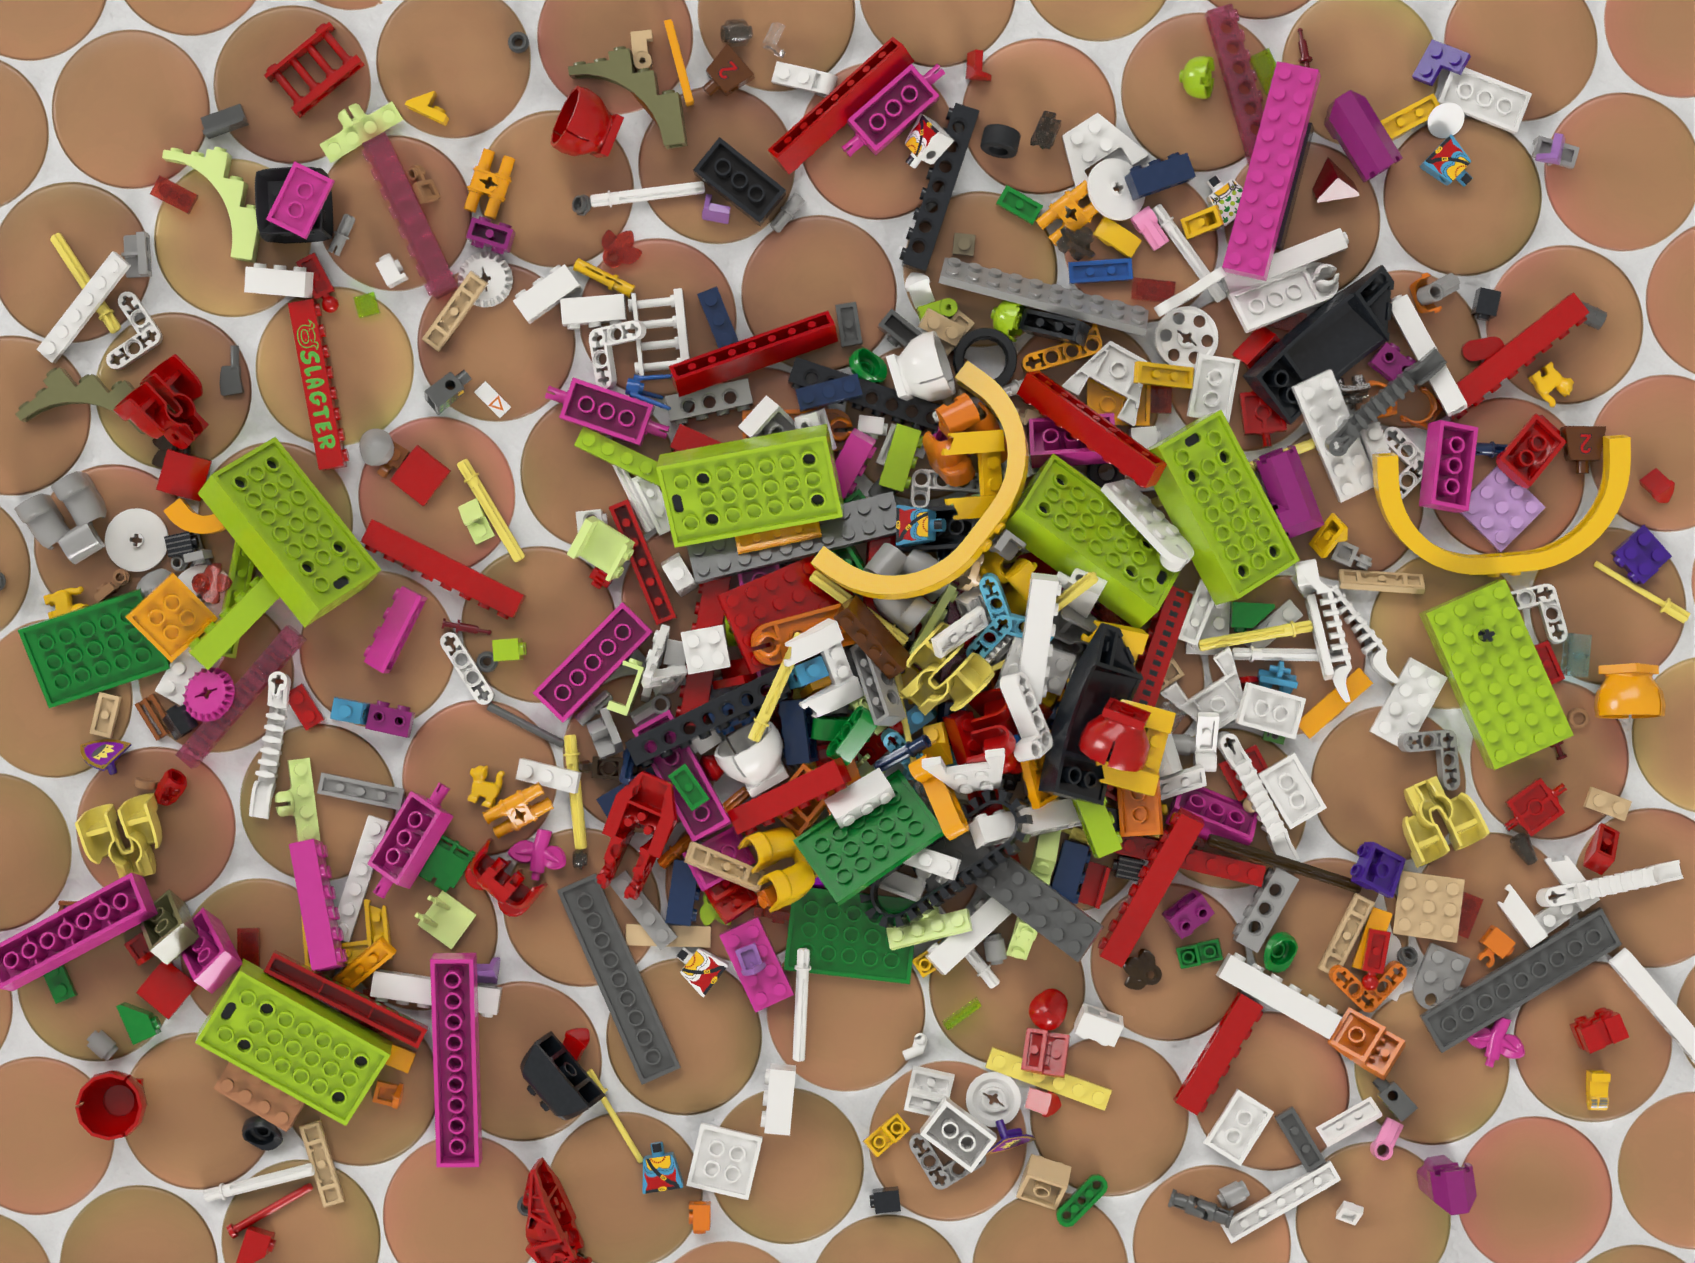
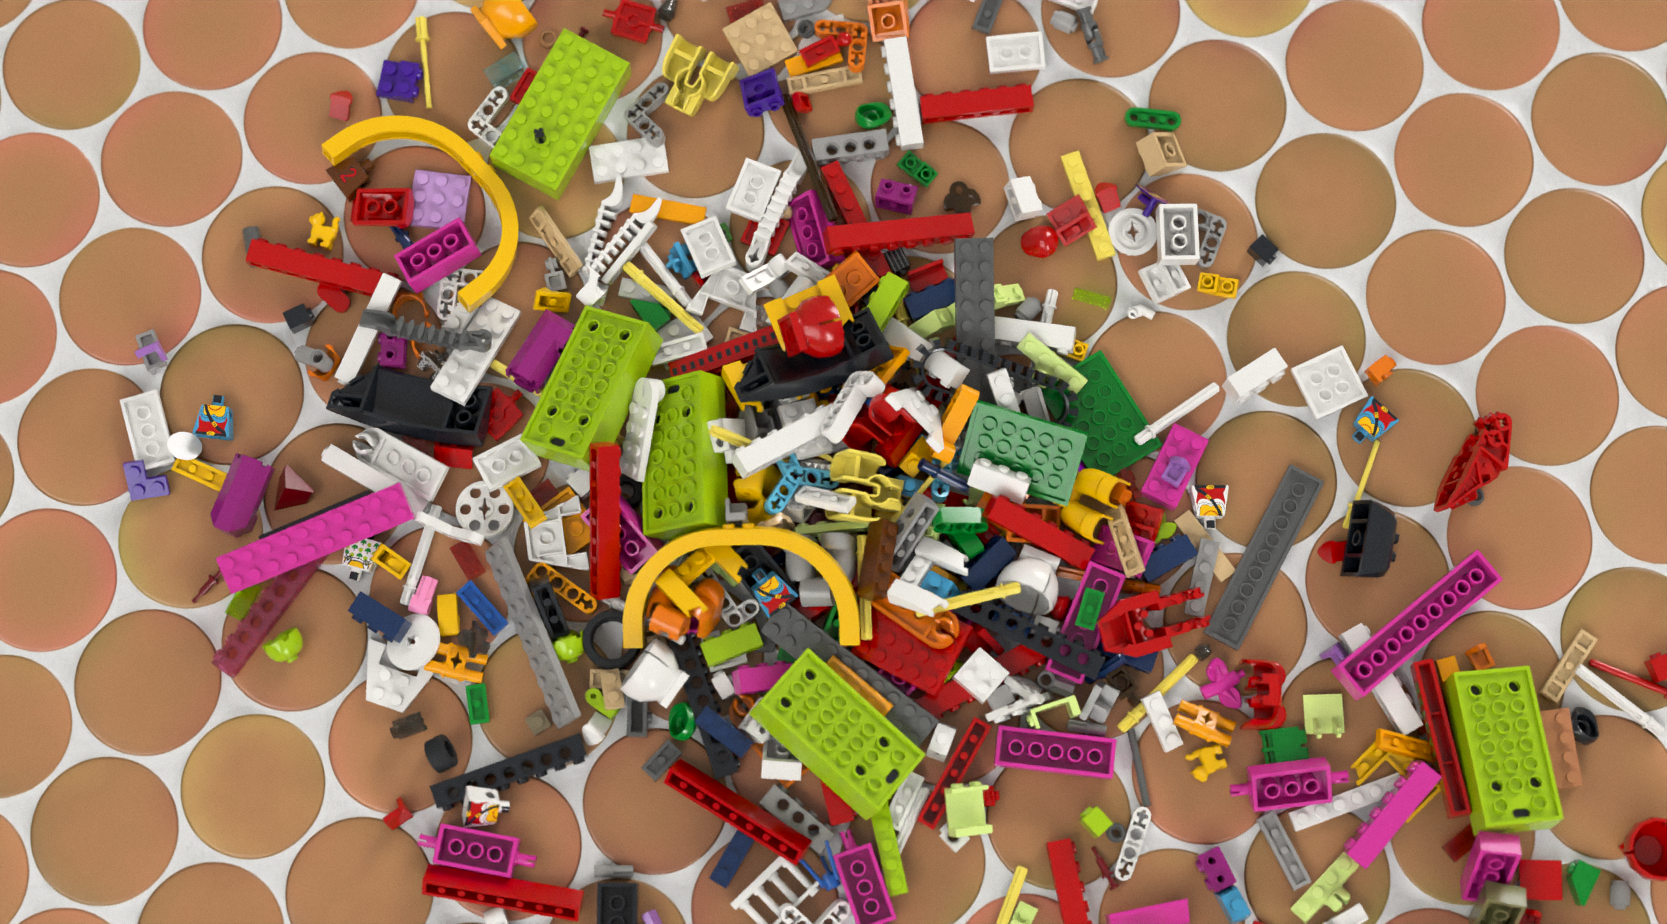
camera: 130 degrees left, 10 degrees down
none -> red plate [792,91,813,114]

